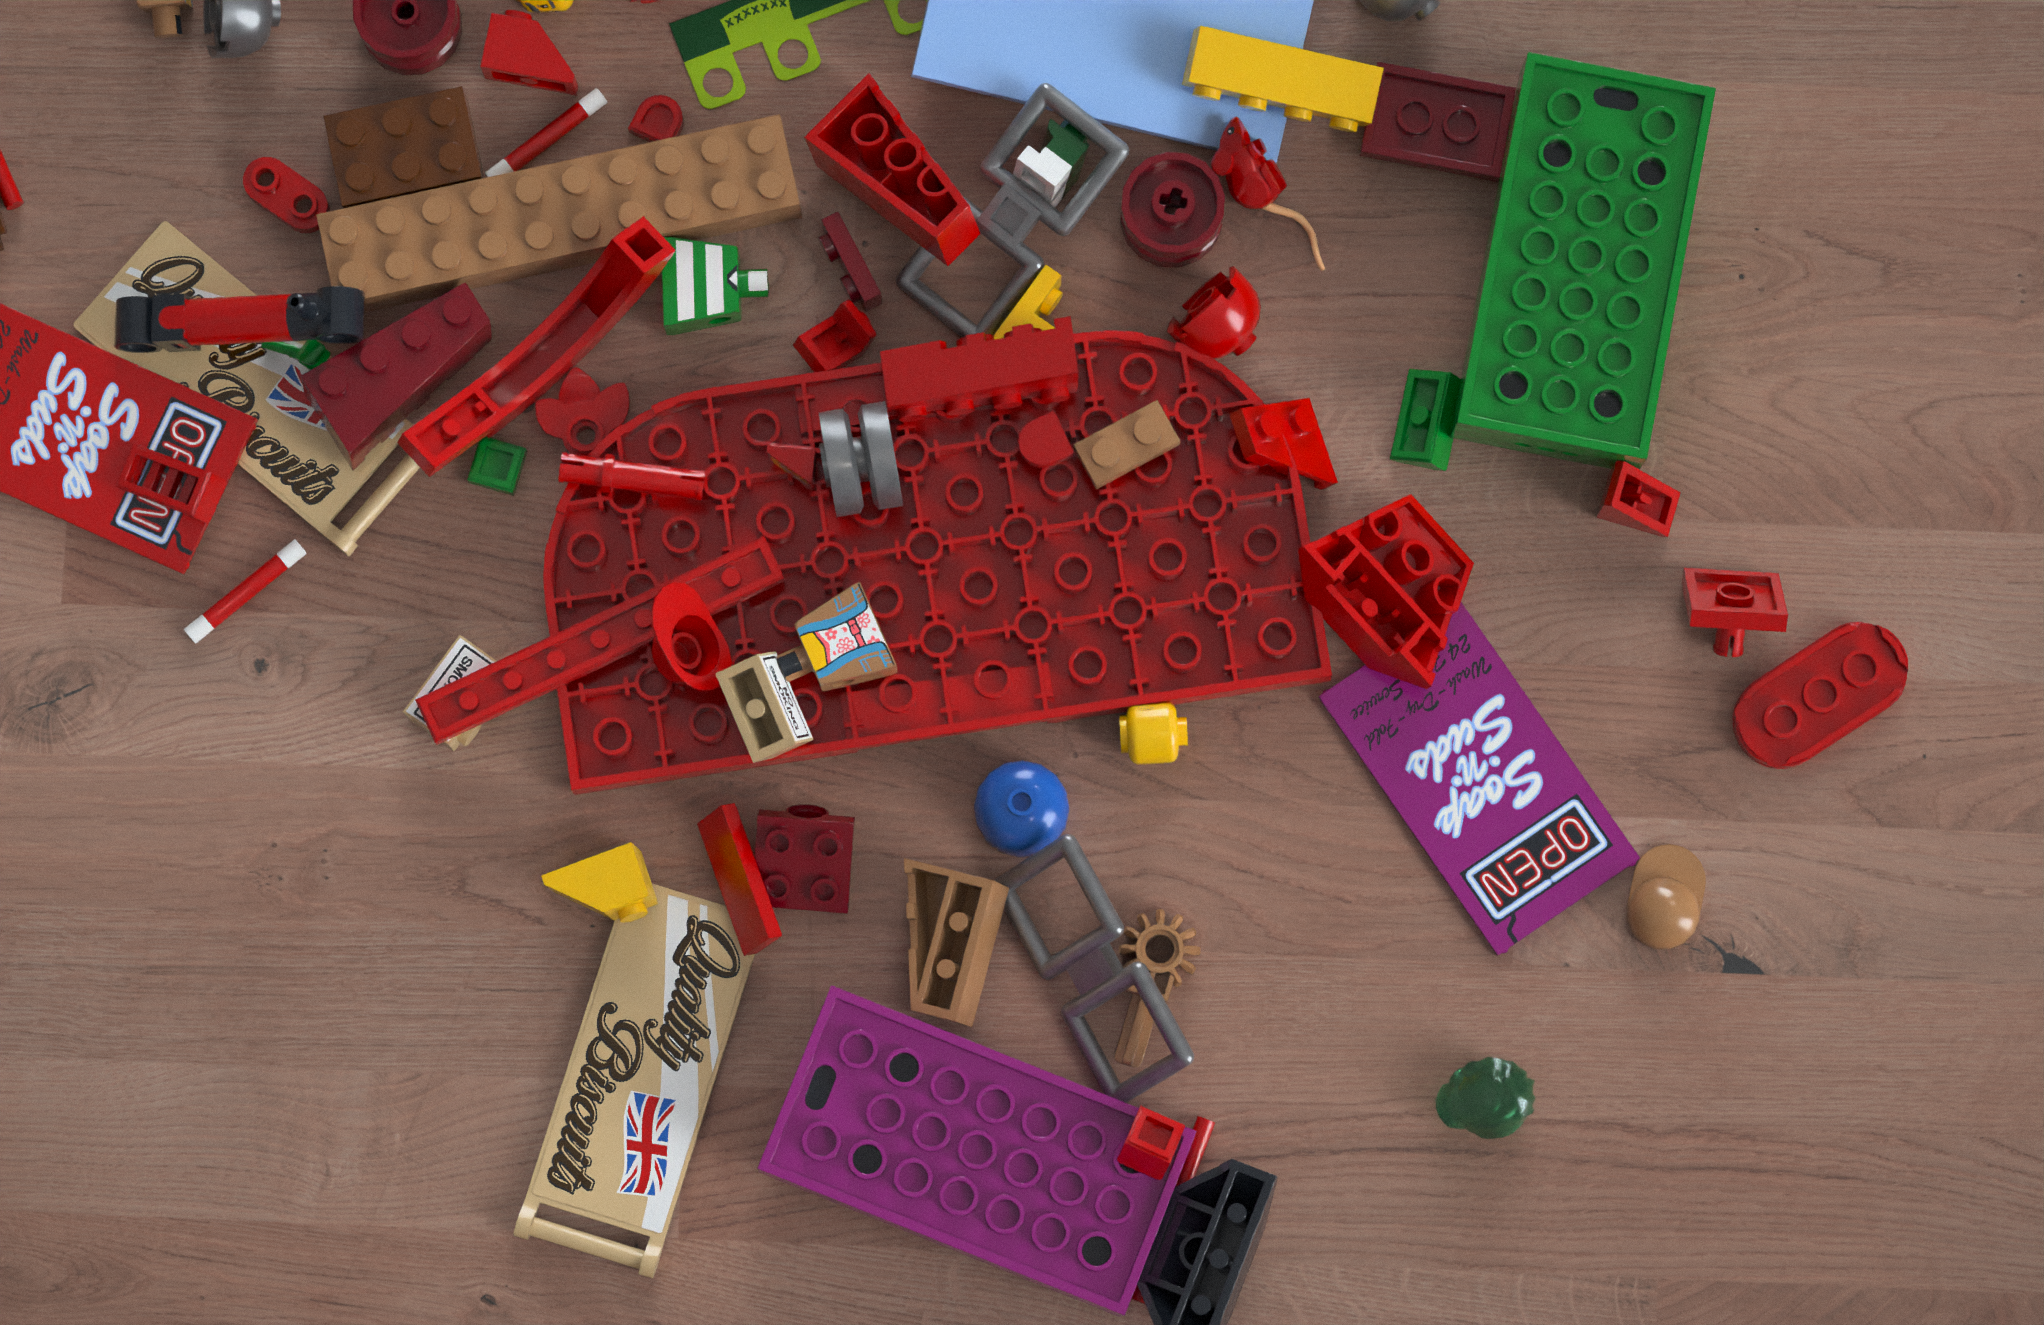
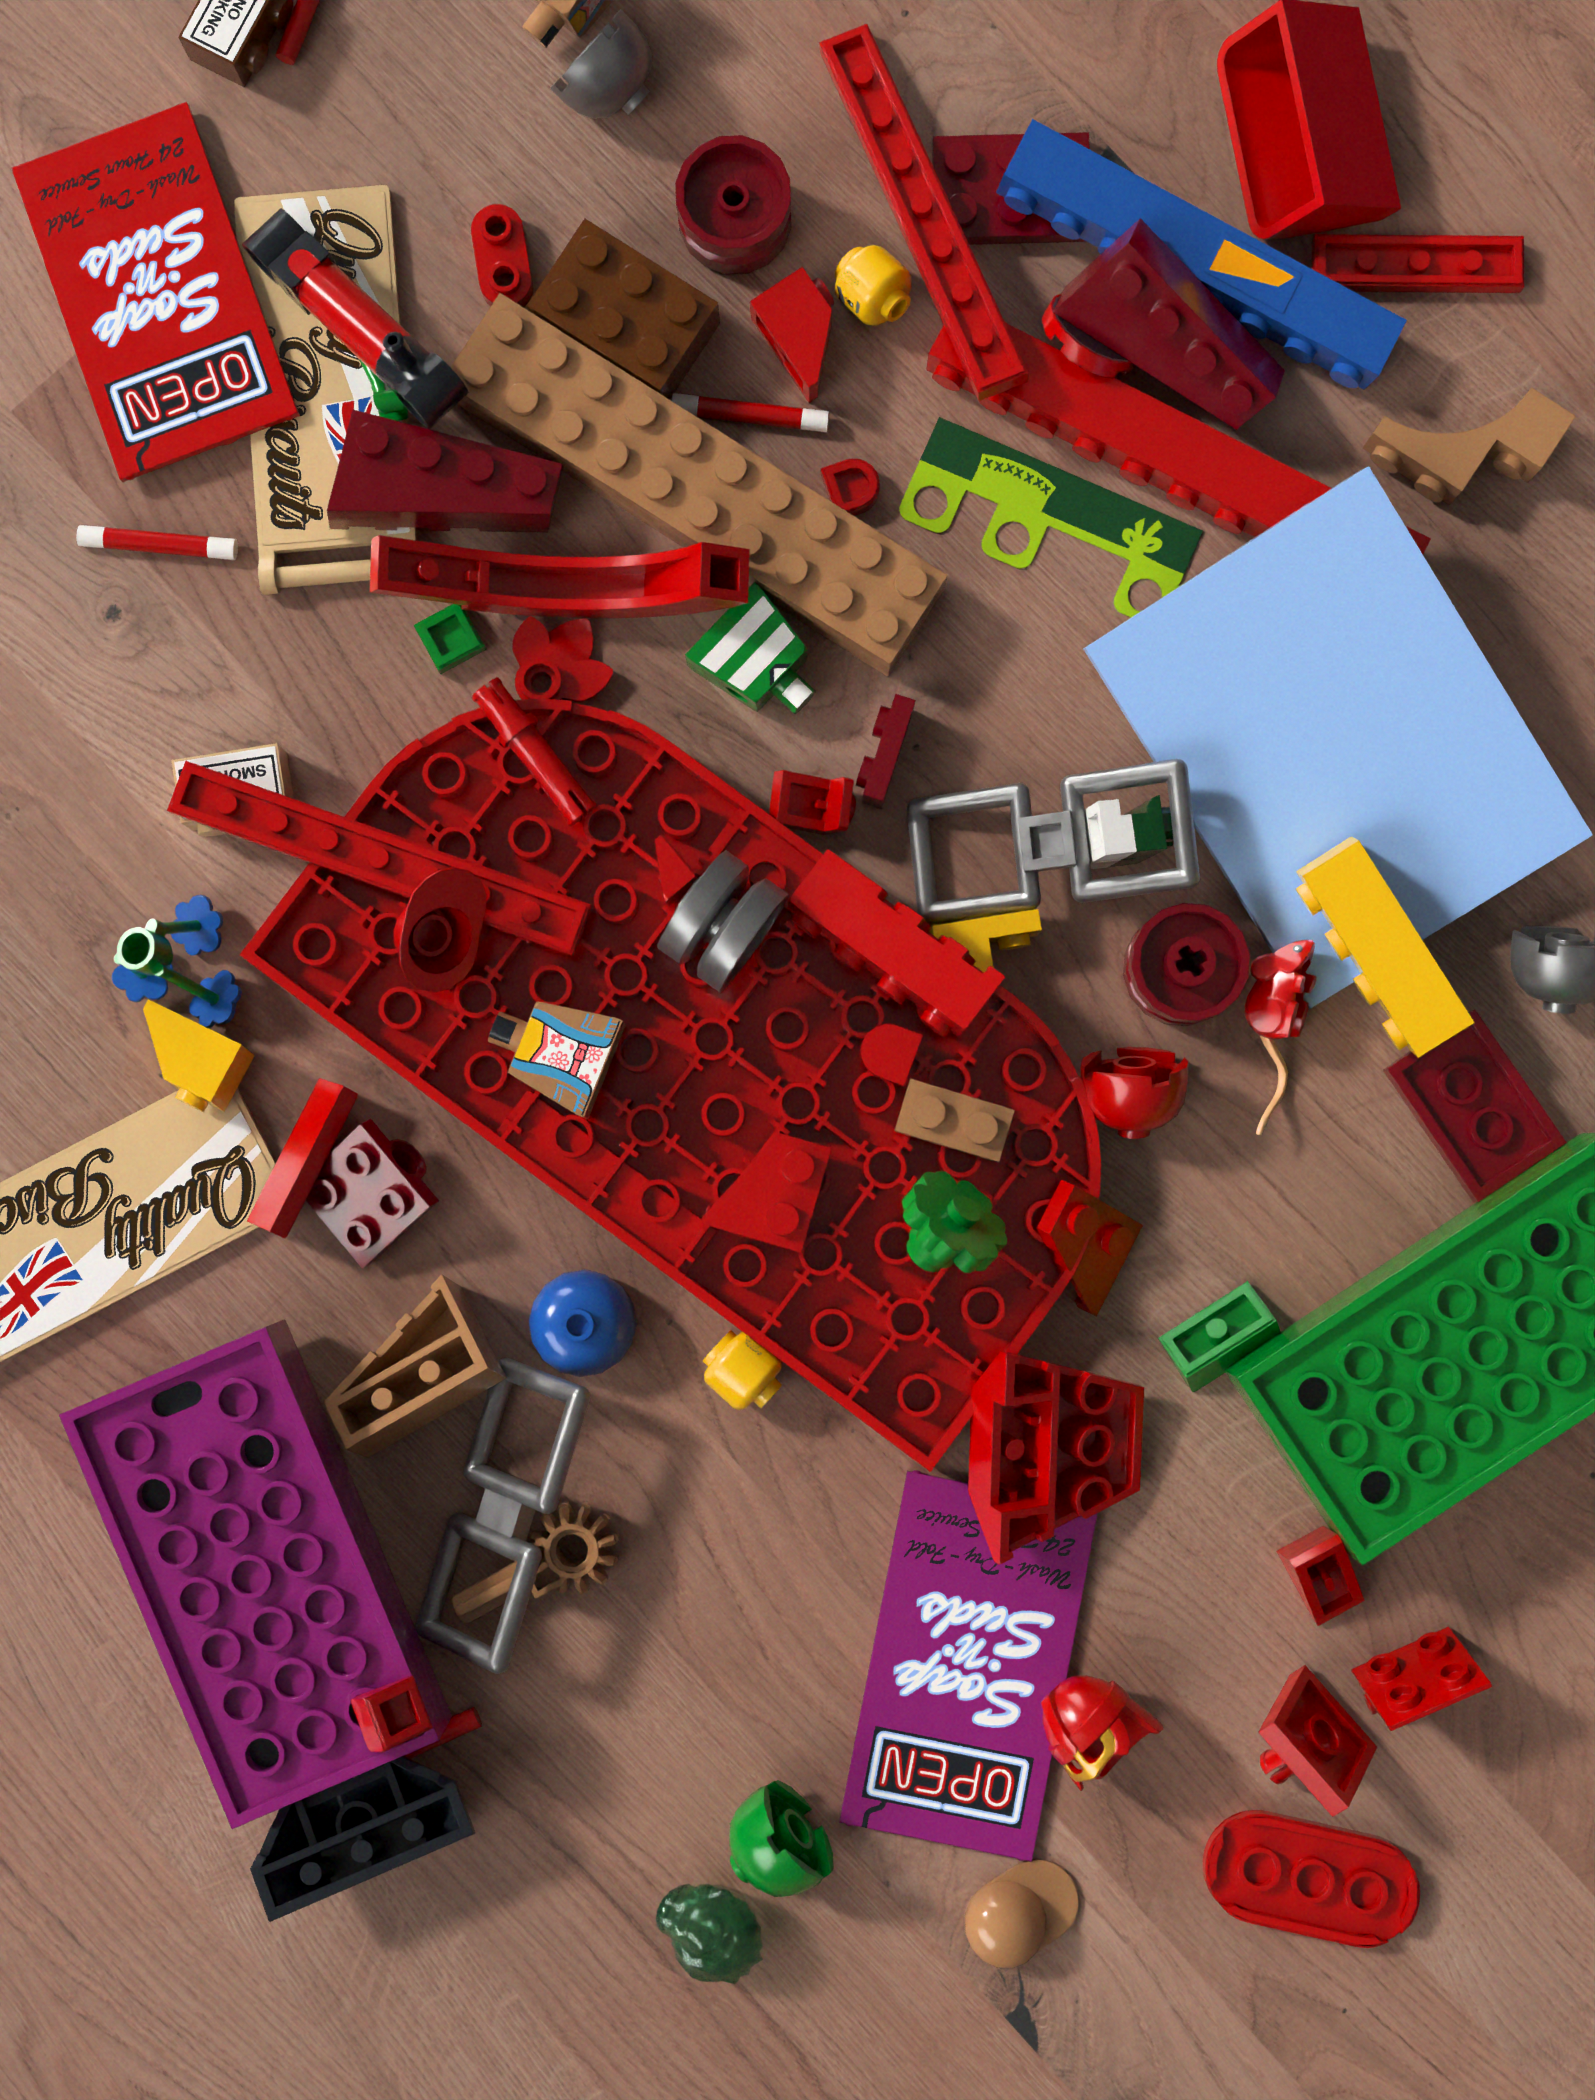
camera: 50 degrees right, 5 degrees up
red slope [115,443,226,523] -> none
tan brick [715,651,814,763] -> none
red wedge [804,73,980,266] -> none
none -> plant [112,895,242,1029]
none -> red wing [701,1133,832,1253]
none -> green cylinder [729,1780,834,1897]
none -> green plant [902,1171,1007,1273]
none -> red helmet [1041,1675,1164,1791]
none -> red hinge [1351,1626,1492,1731]

